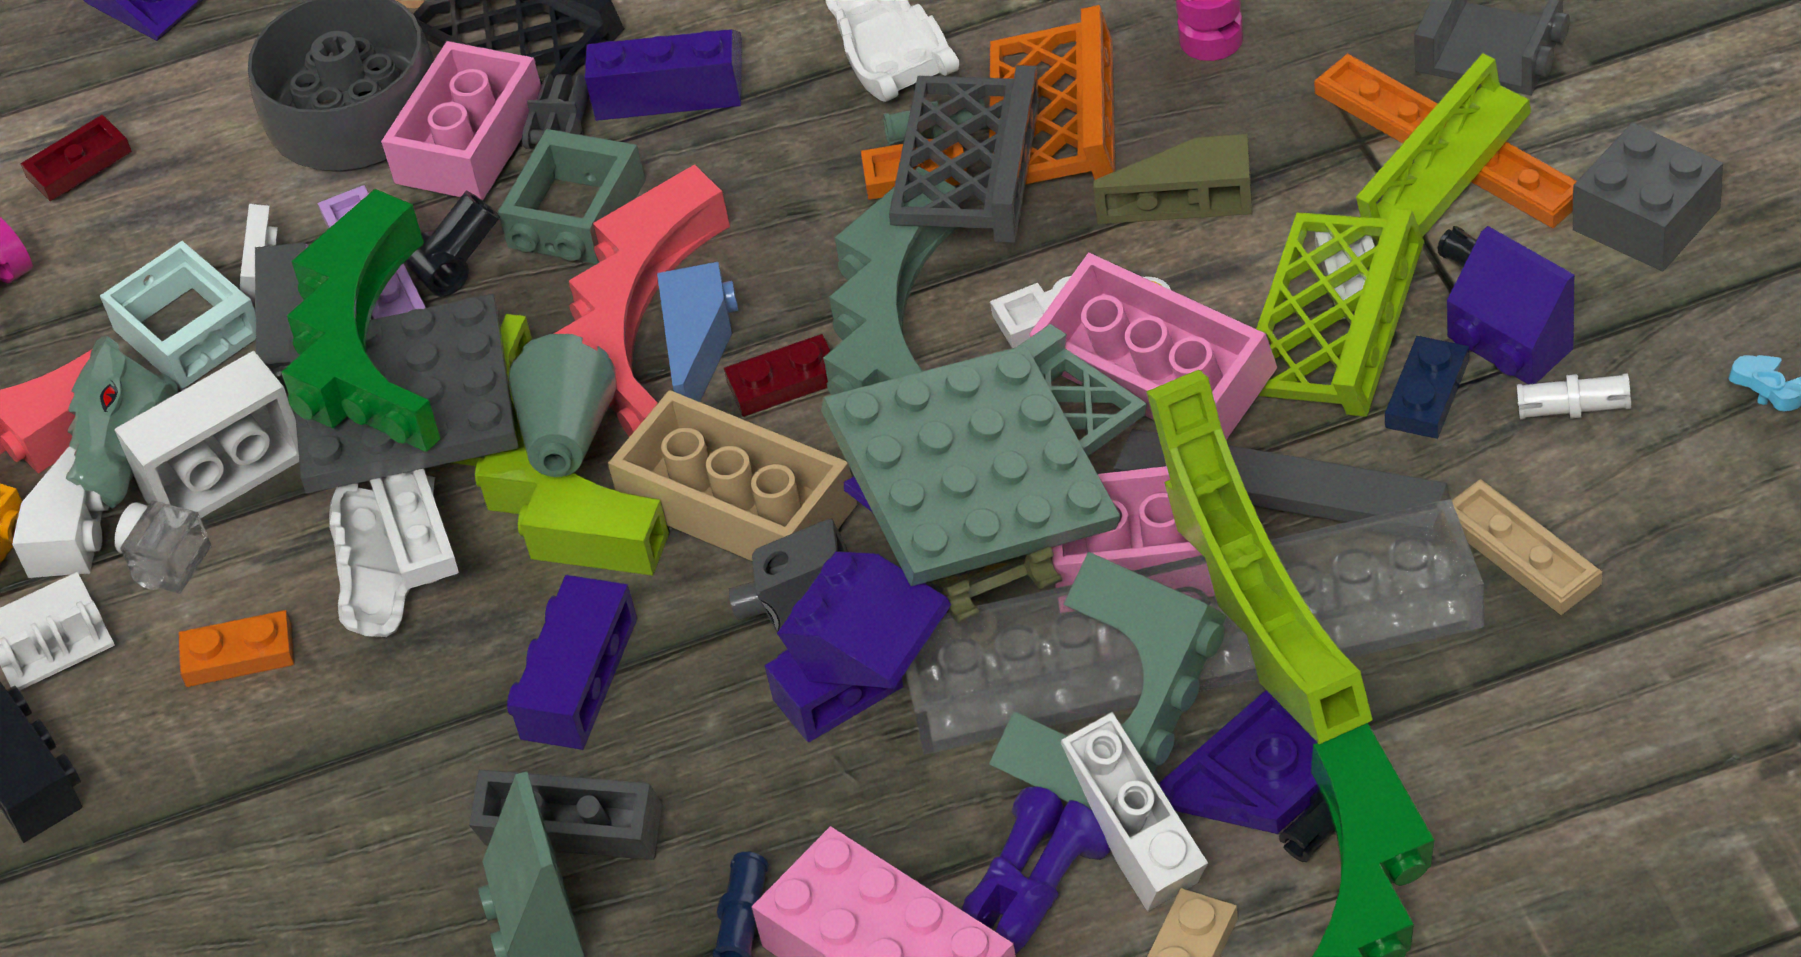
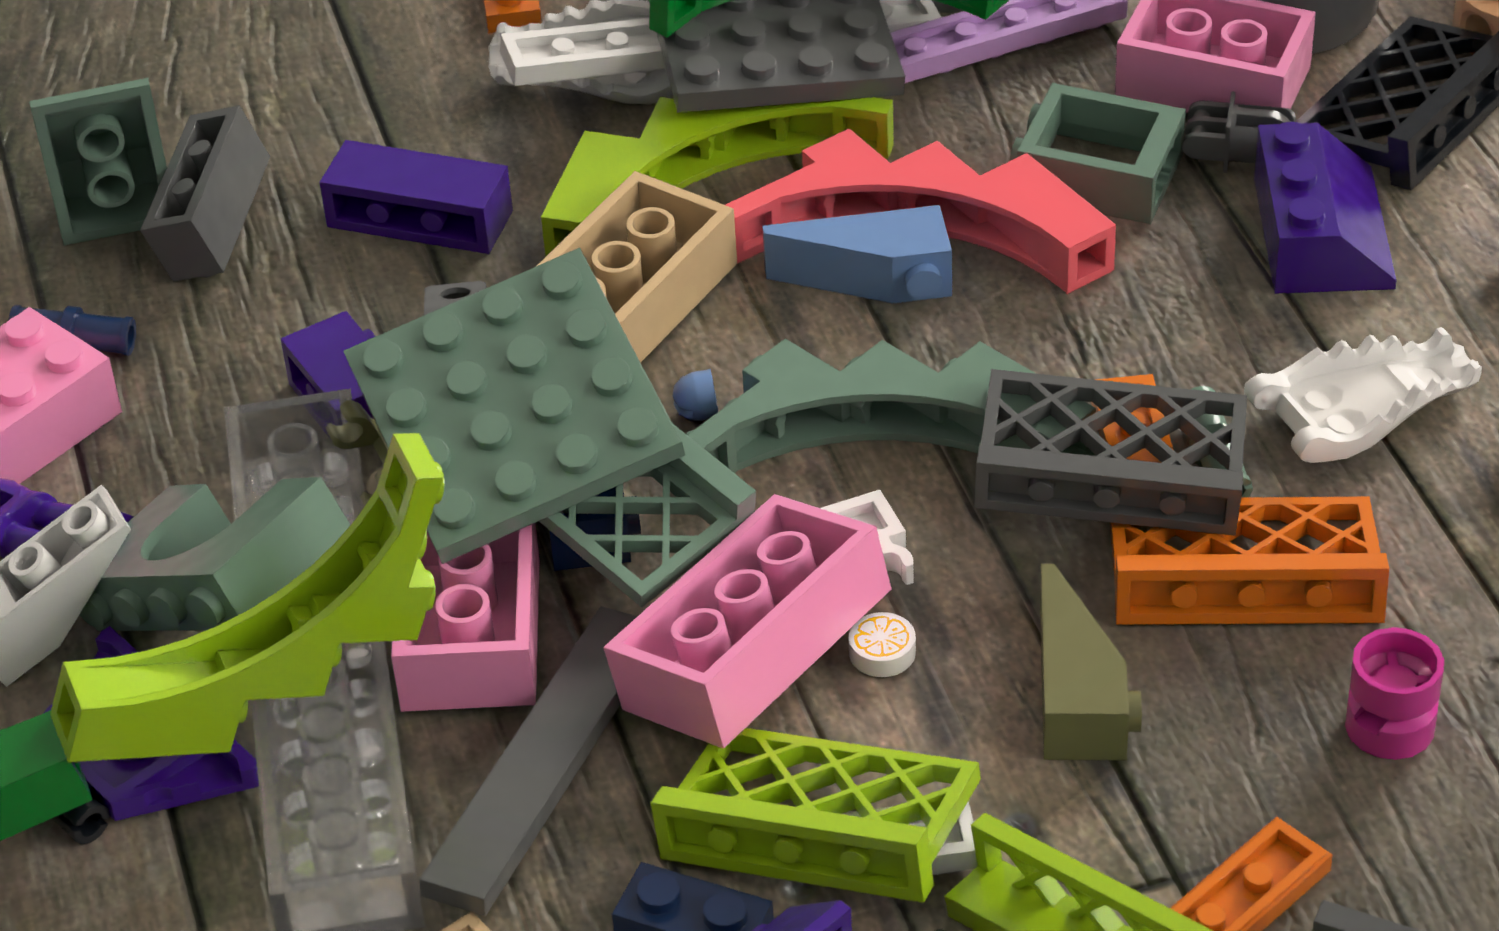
camera: 85 degrees right, 5 degrees down
black piece [405,190,500,297] -> none
sand green cone [509,334,616,477] -> none
dark red plate [724,334,830,417] -> none
dark purple slope [777,551,951,689] -> none

